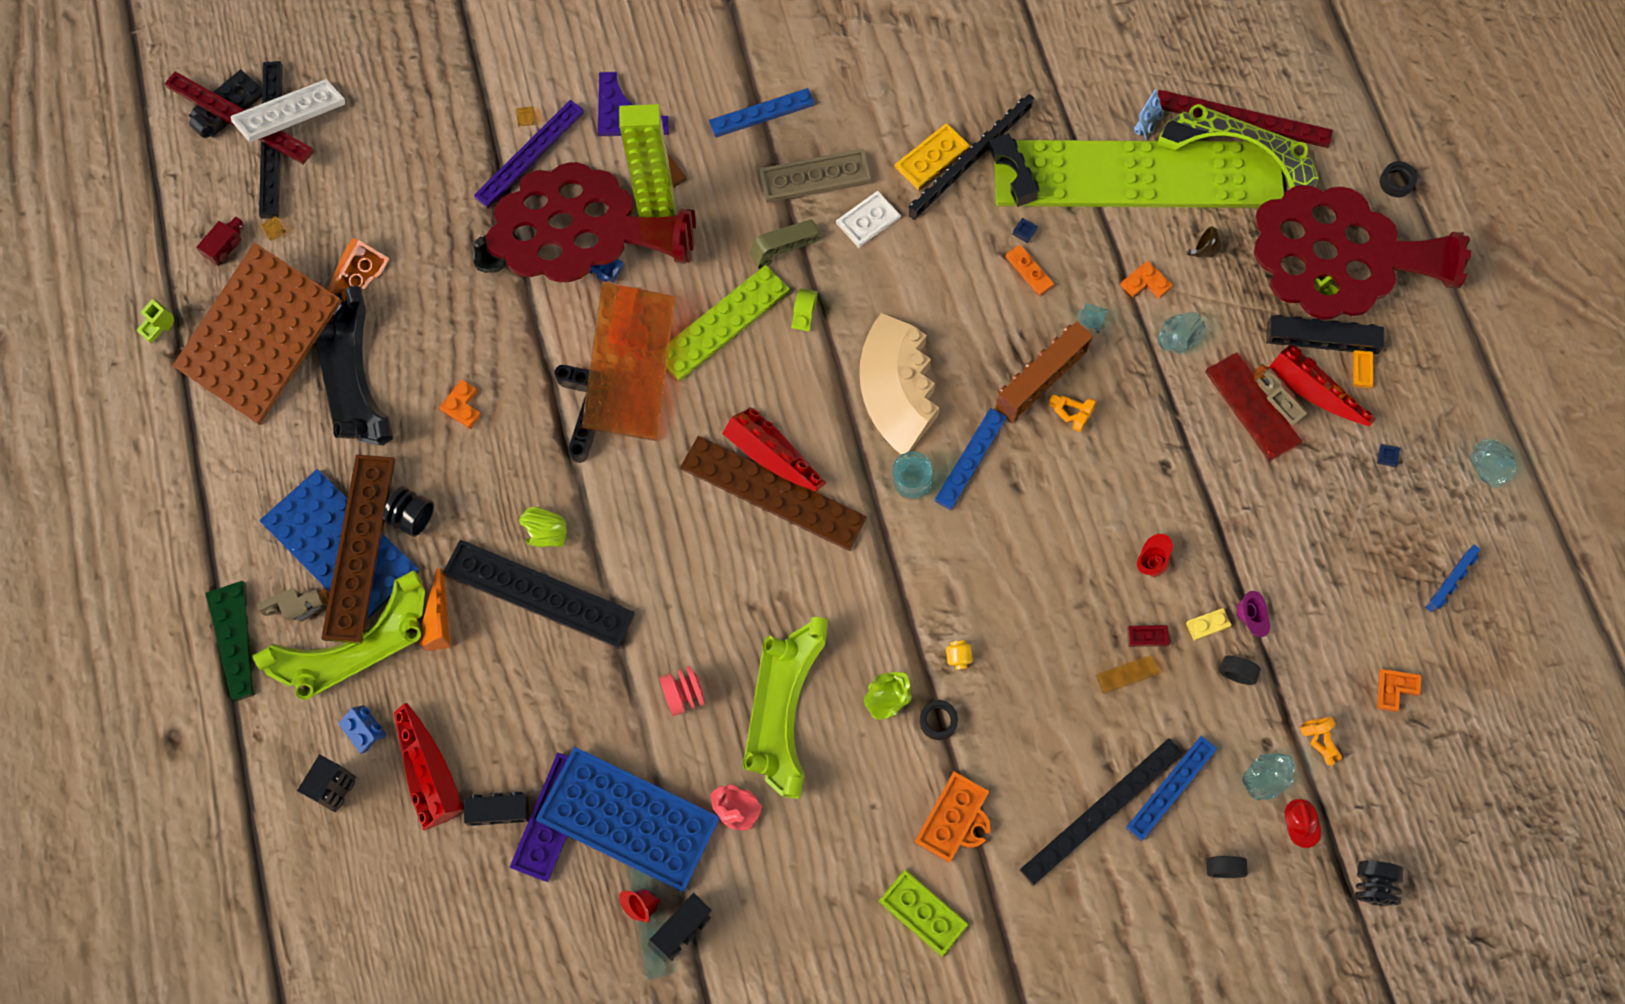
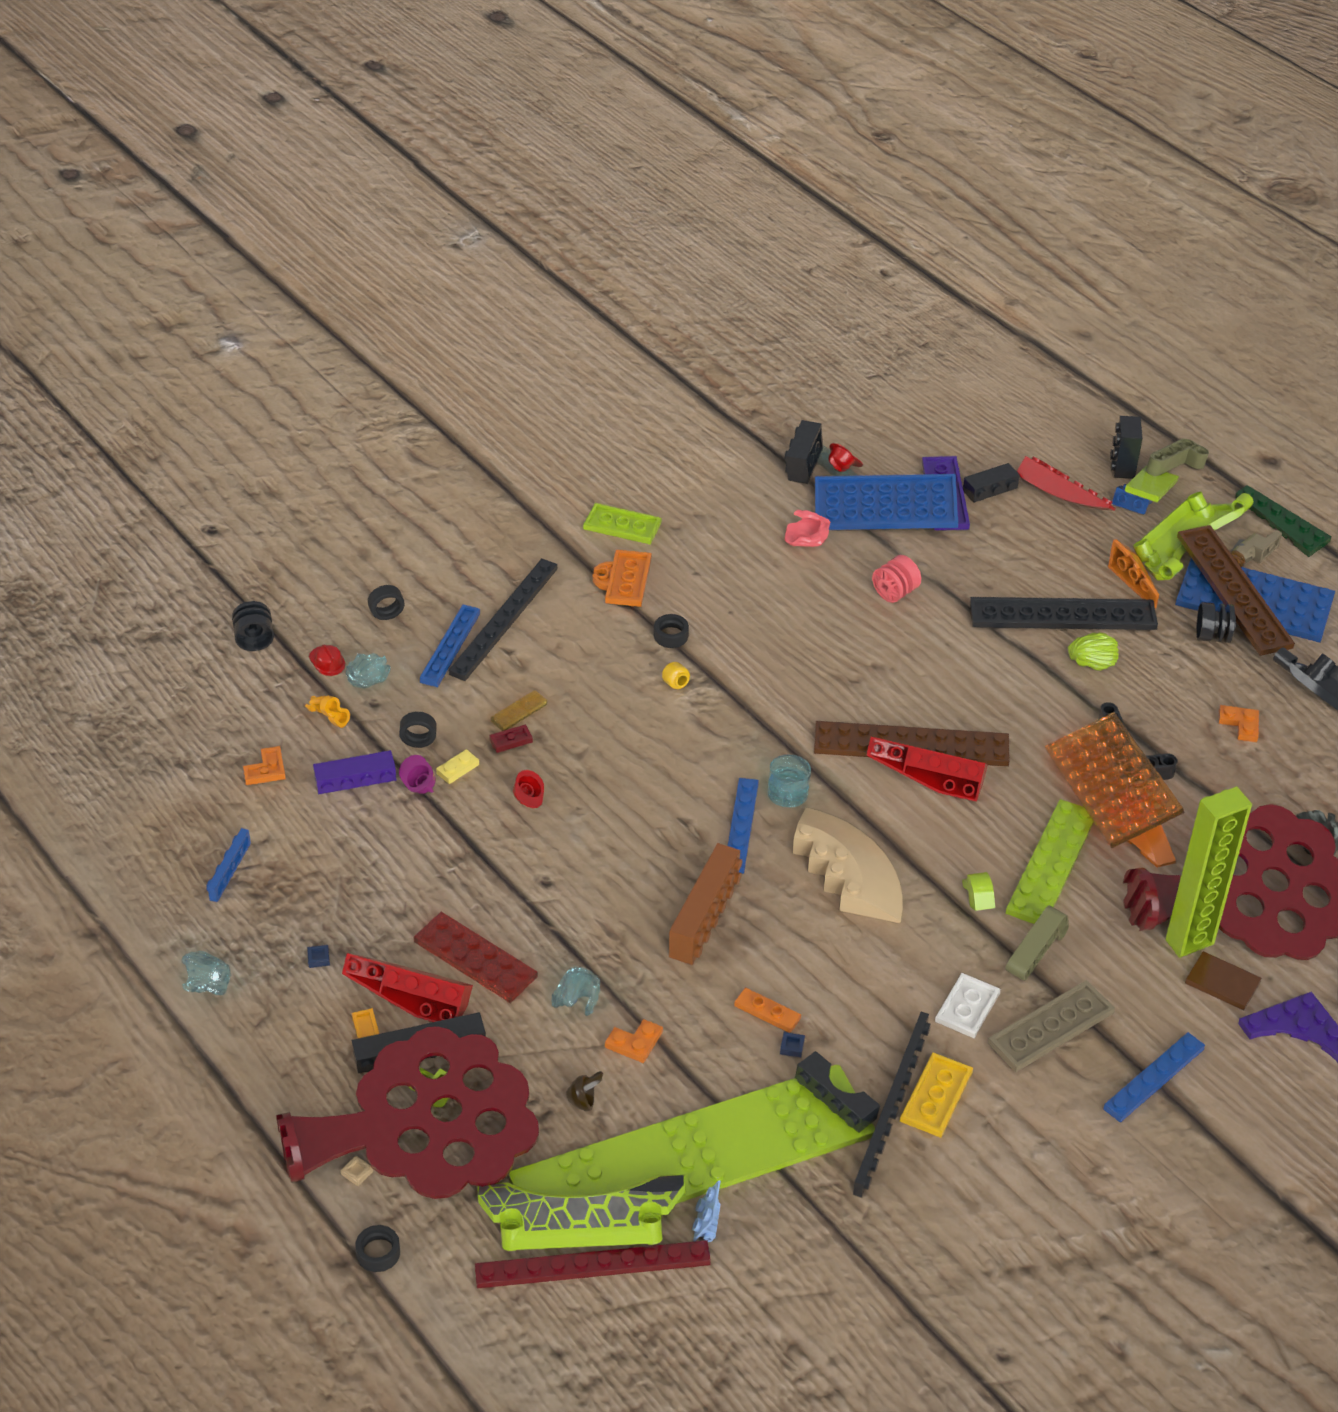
camera: 155 degrees right, 25 degrees down
lime panel [742,617,829,799] -> none
lime hair [863,672,912,720] -> none
light orange piece [1049,395,1097,433] -> none
clear light blue brick [1077,303,1107,333] -> none
dark tan plate [1251,364,1308,426] -> none
none -> dark purple brick [313,750,397,795]
none -> lime tile [1125,465,1179,502]
none -> olive beam [1146,439,1209,476]

